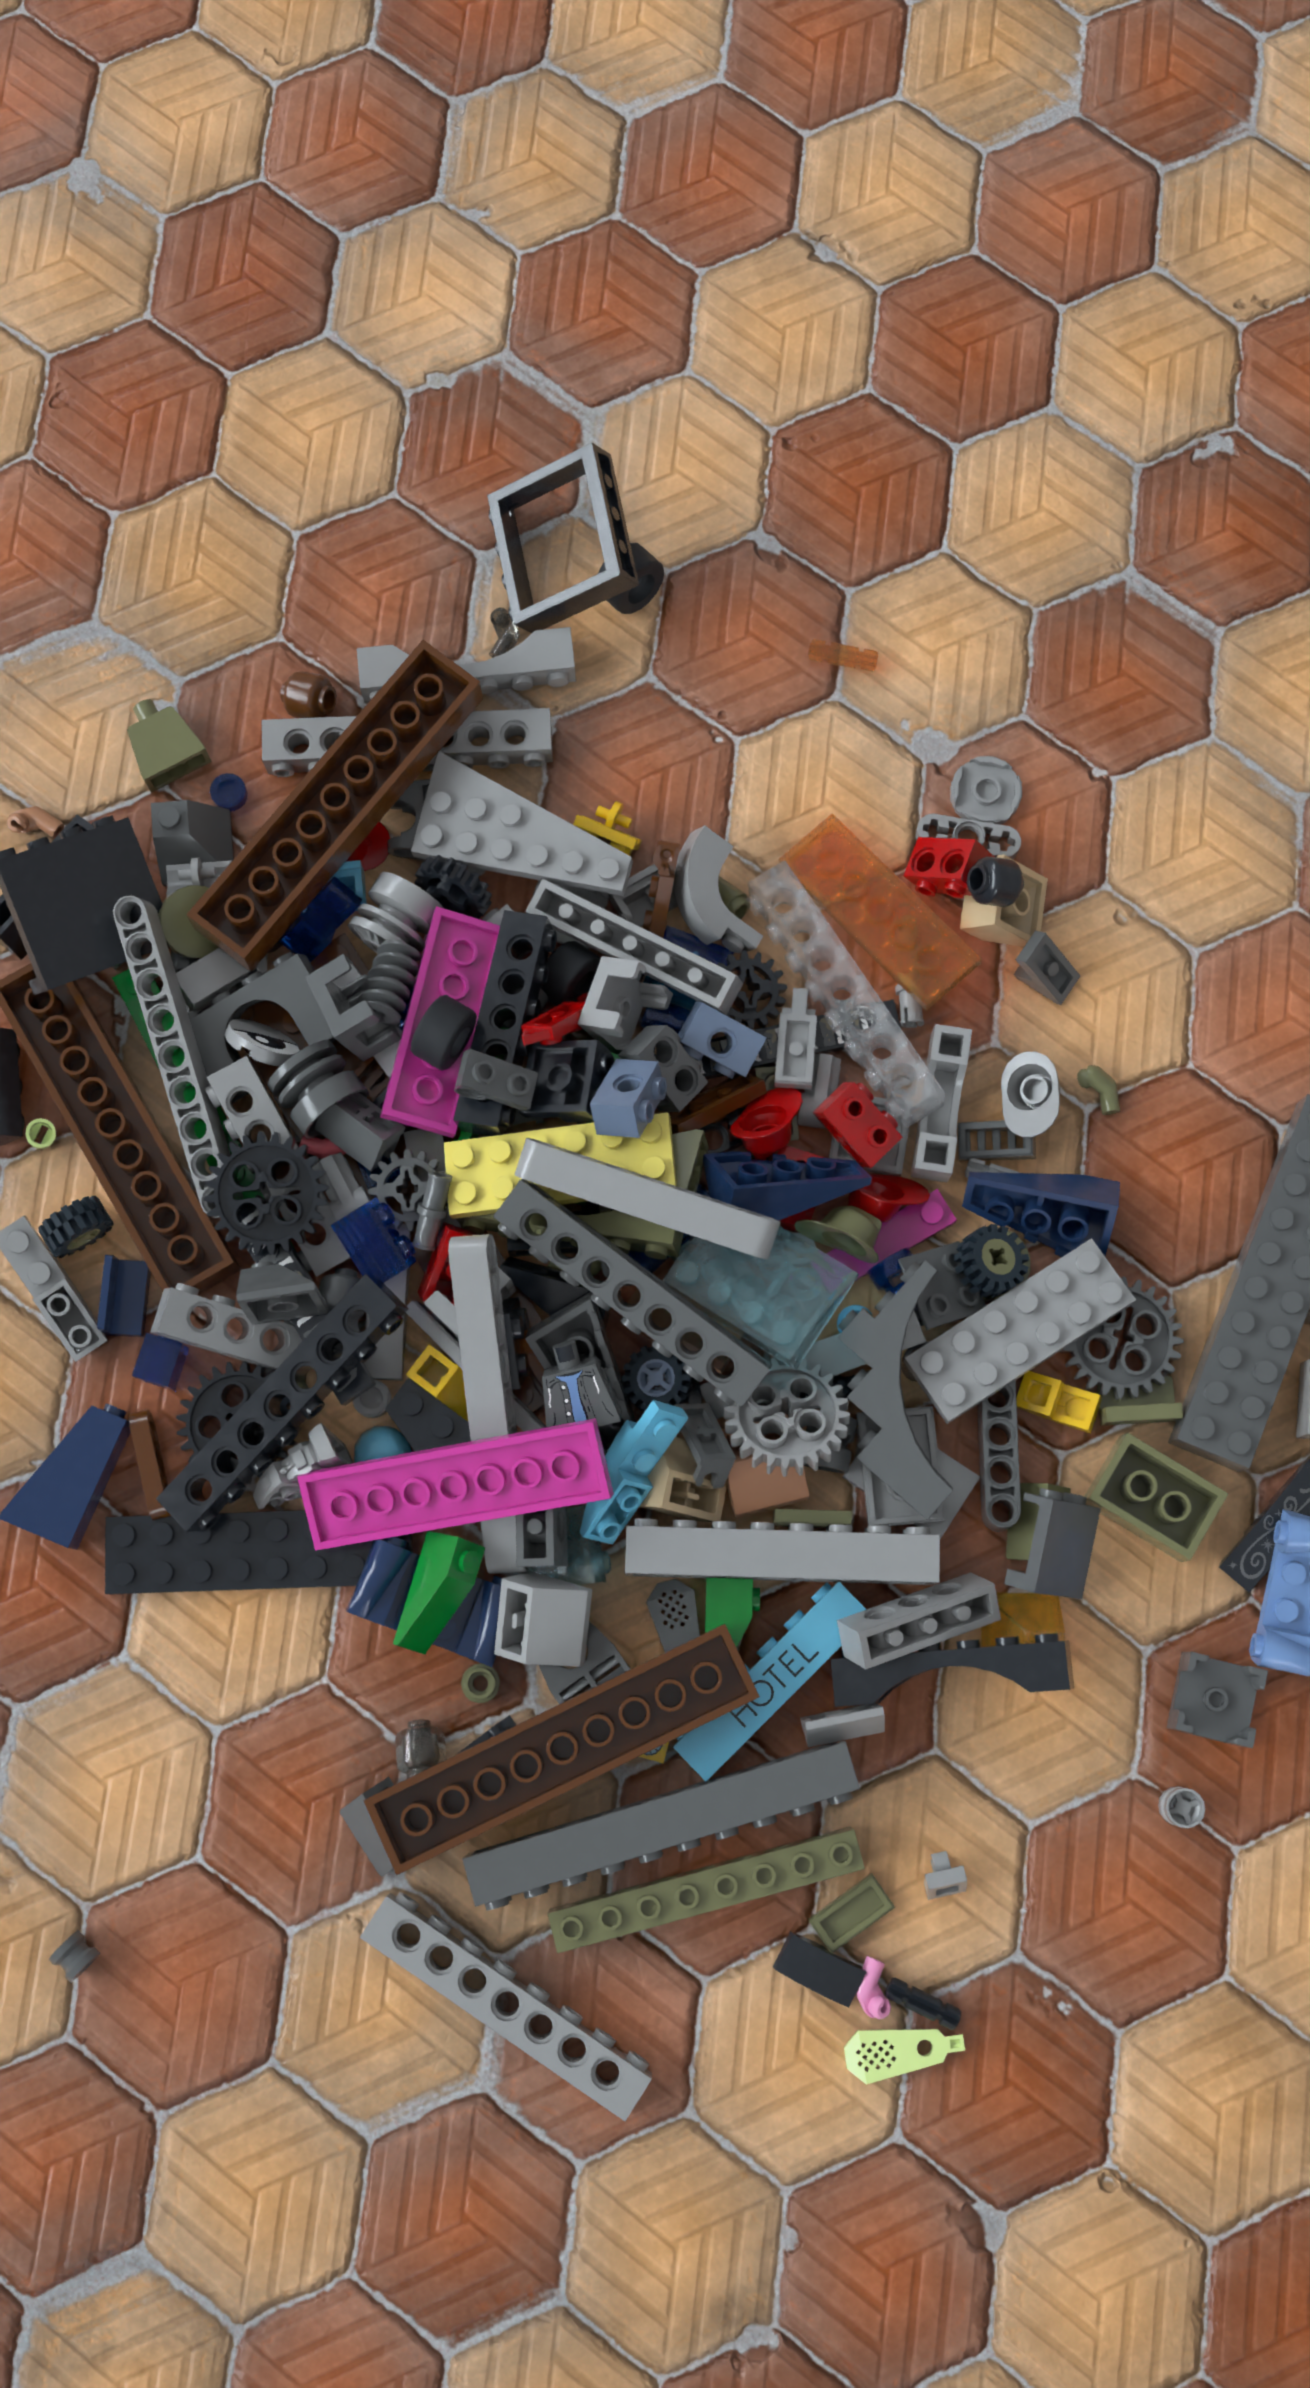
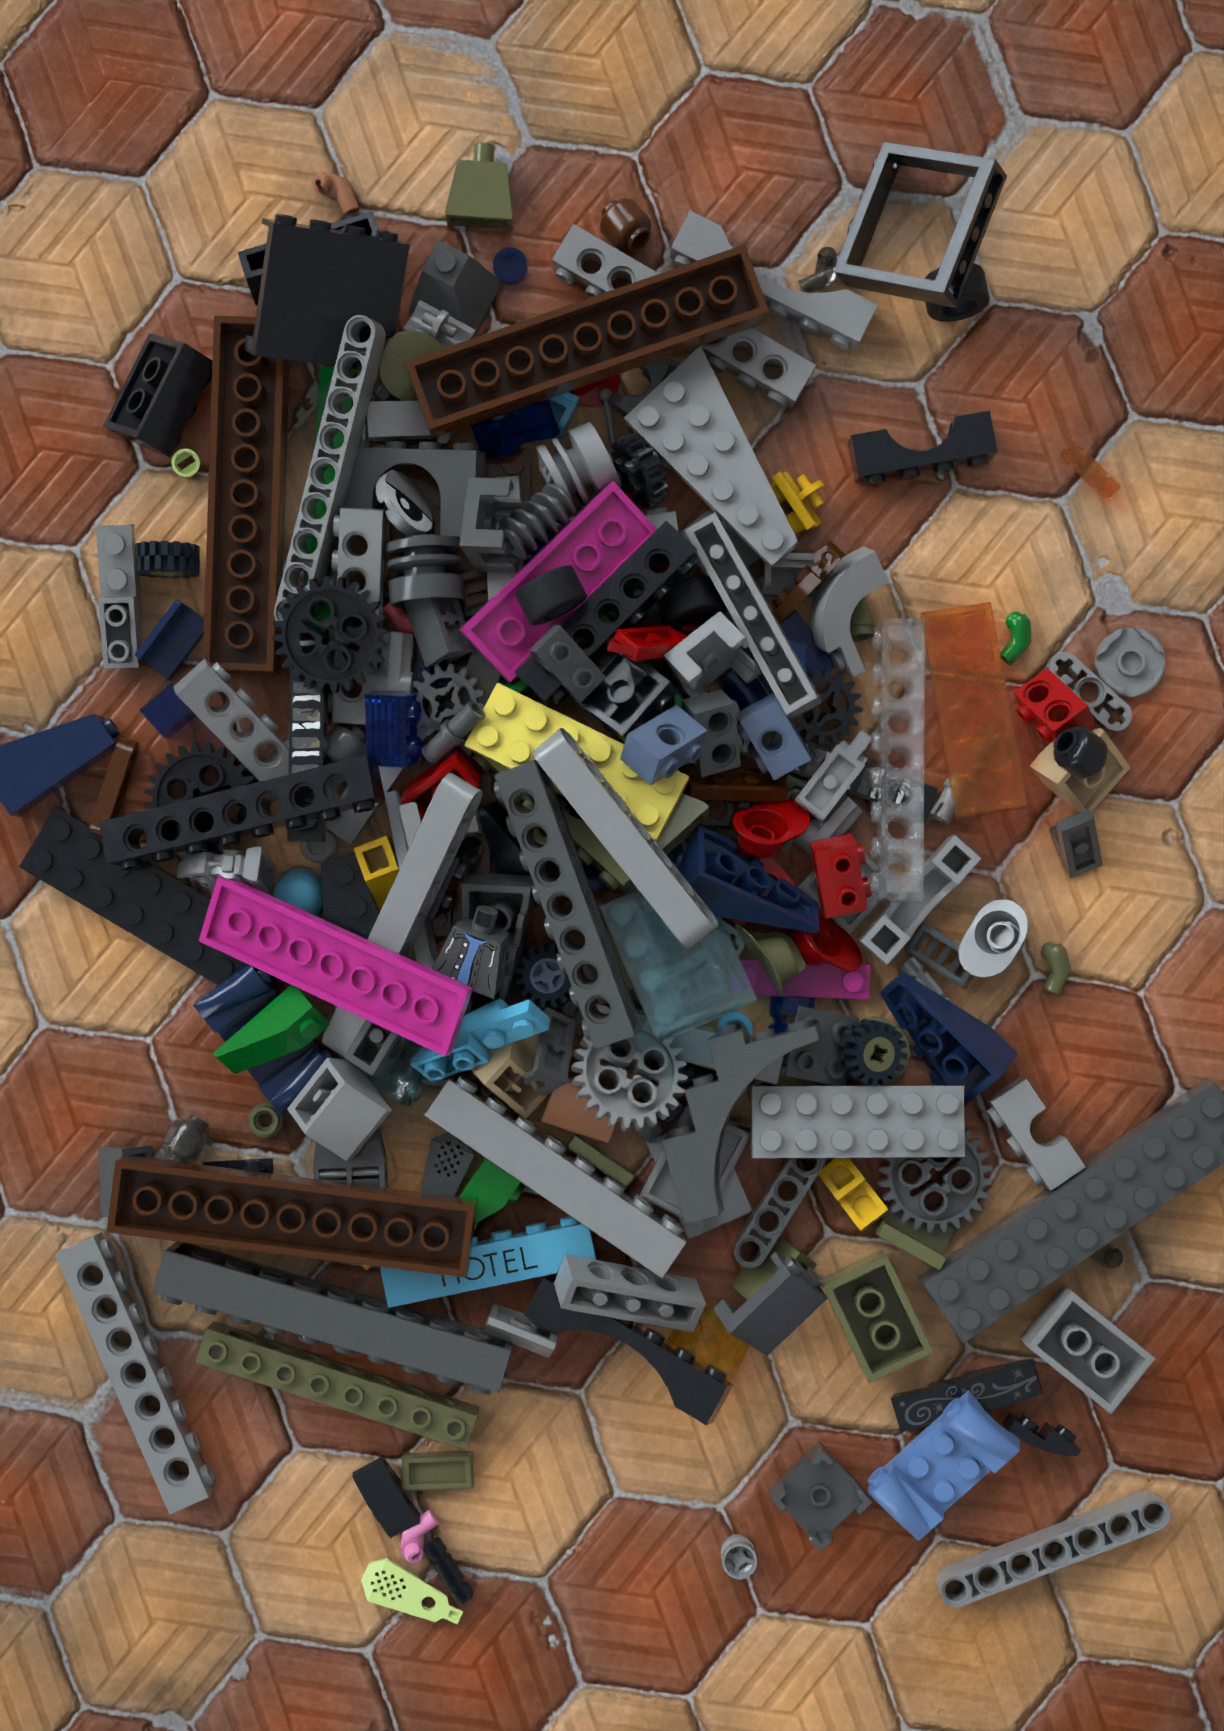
camera: 25 degrees right, 10 degrees up
dark grey slope [236,1262,328,1325] -> none
light grey tile [924,1851,967,1900] -> none
none -> light grey hinge [599,388,616,462]
none -> black arch [848,410,997,486]
none -> light grey arch [986,1076,1086,1191]
none -> green arm [998,611,1031,666]

